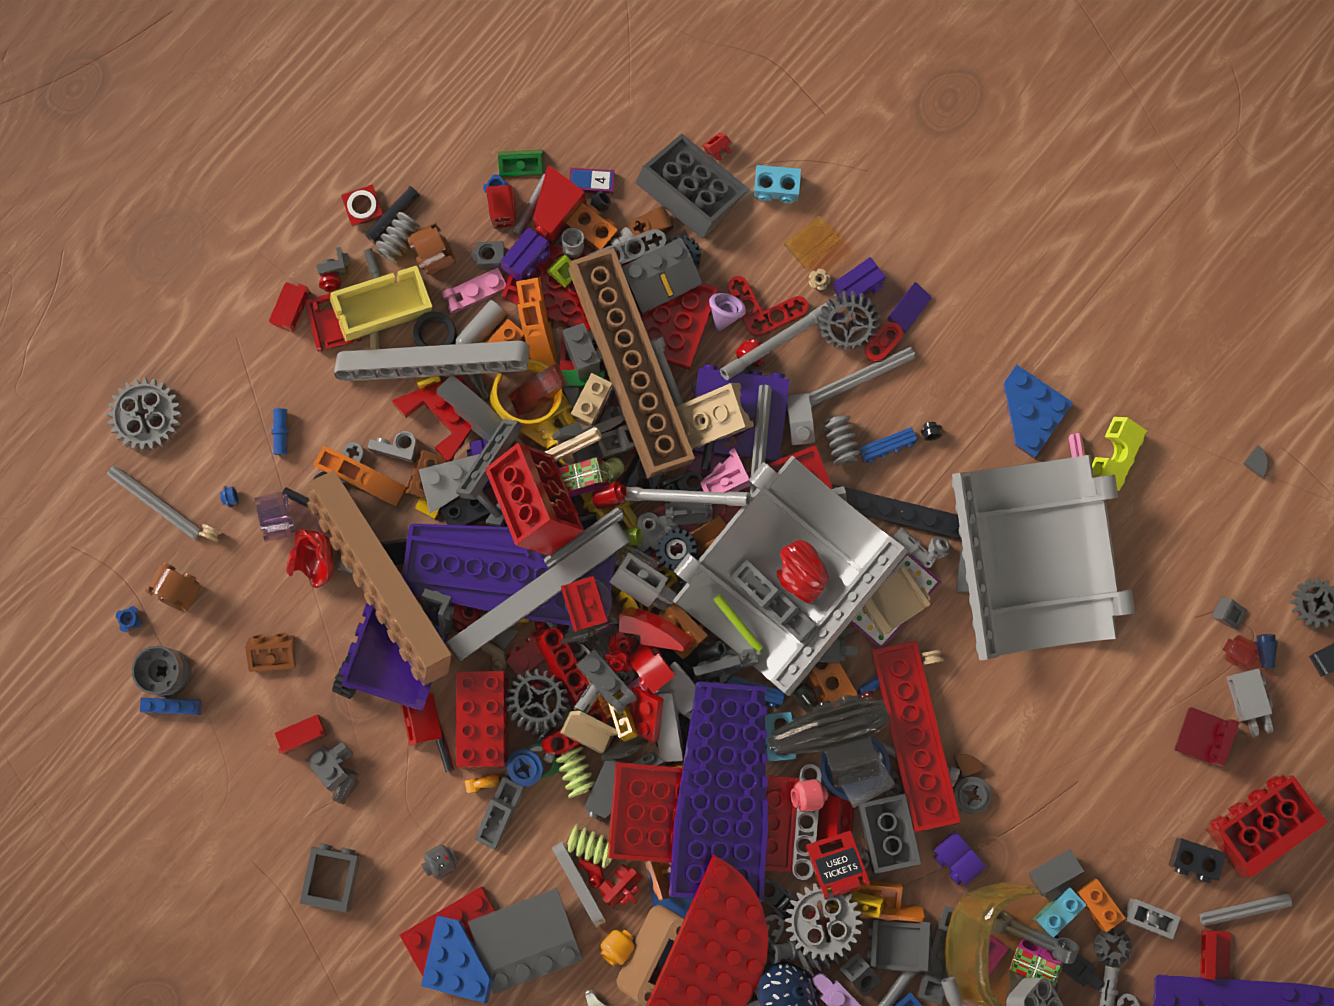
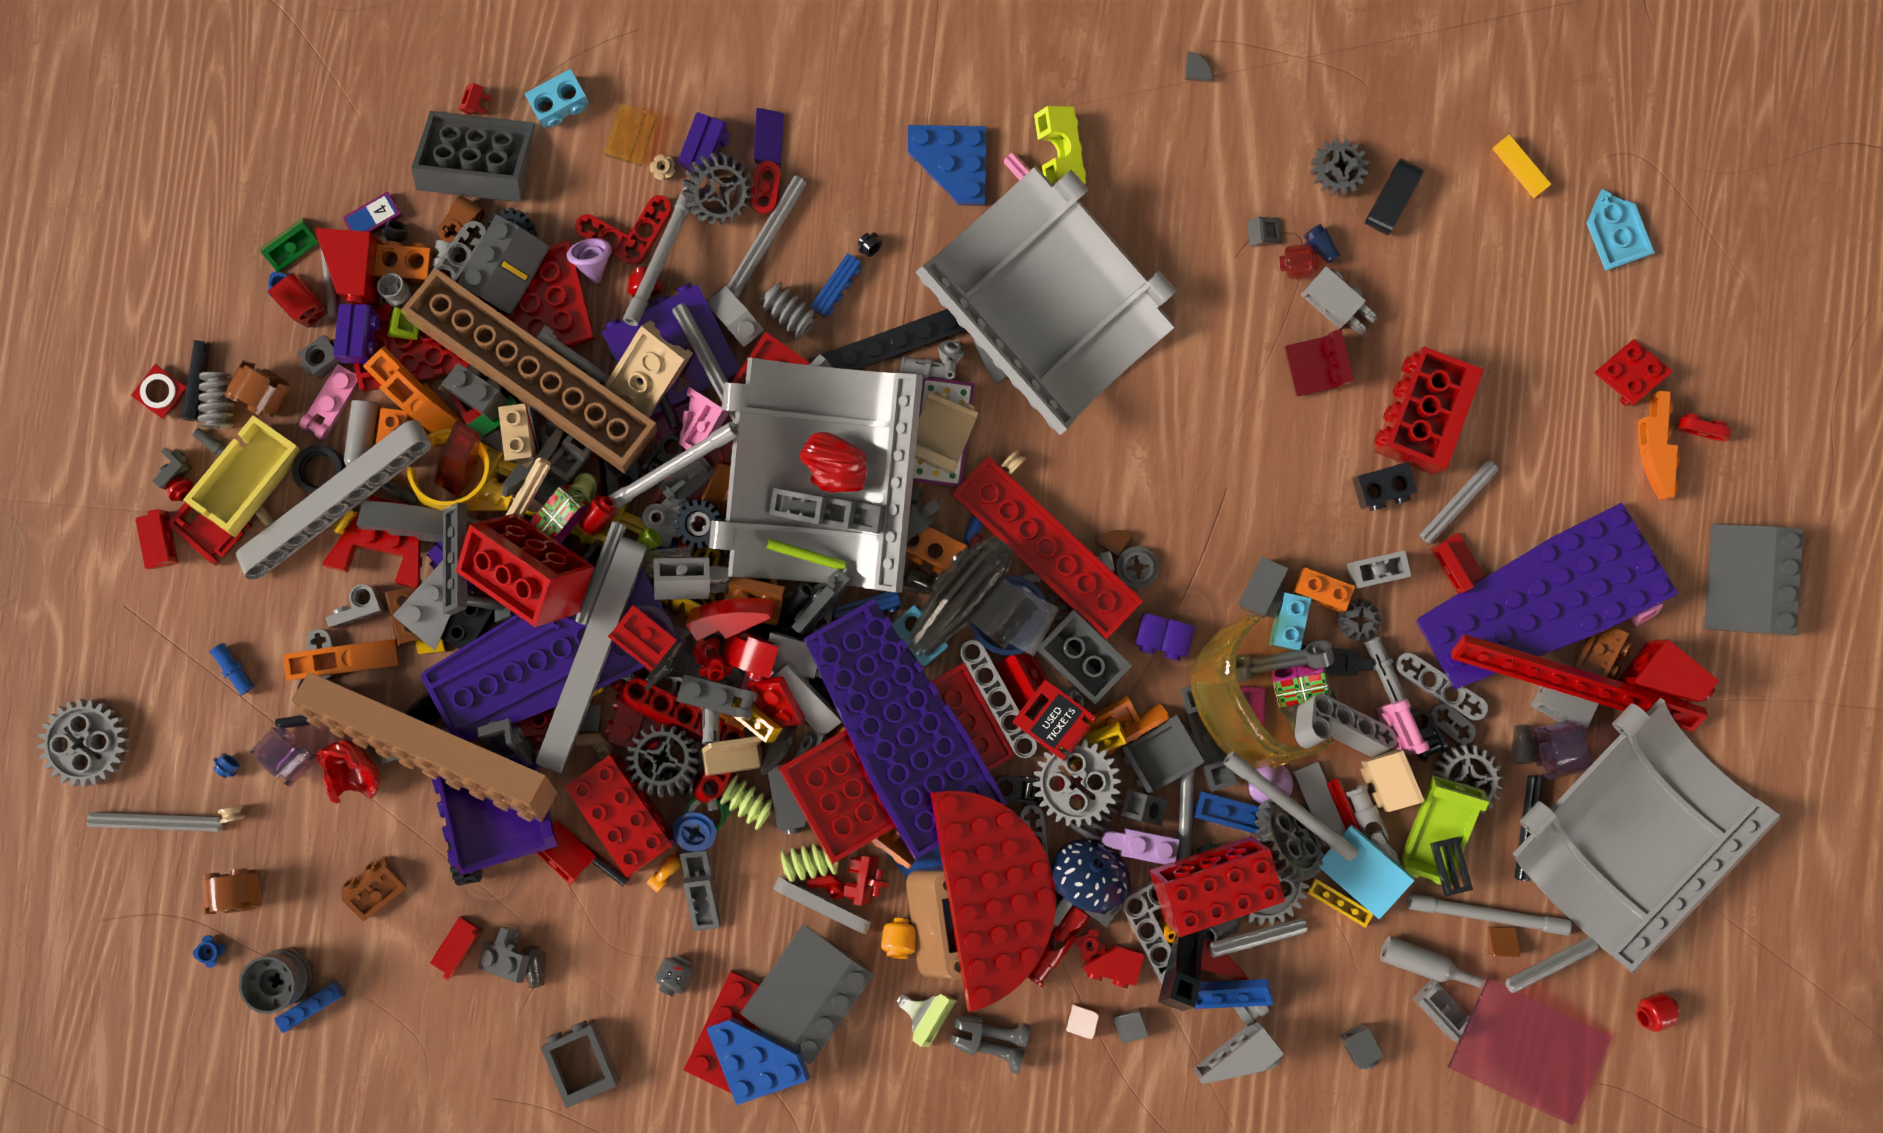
camera: 45 degrees left, 5 degrees up
dark grey bush [767,939,798,964] -> none
coral head [791,779,828,812] -> none

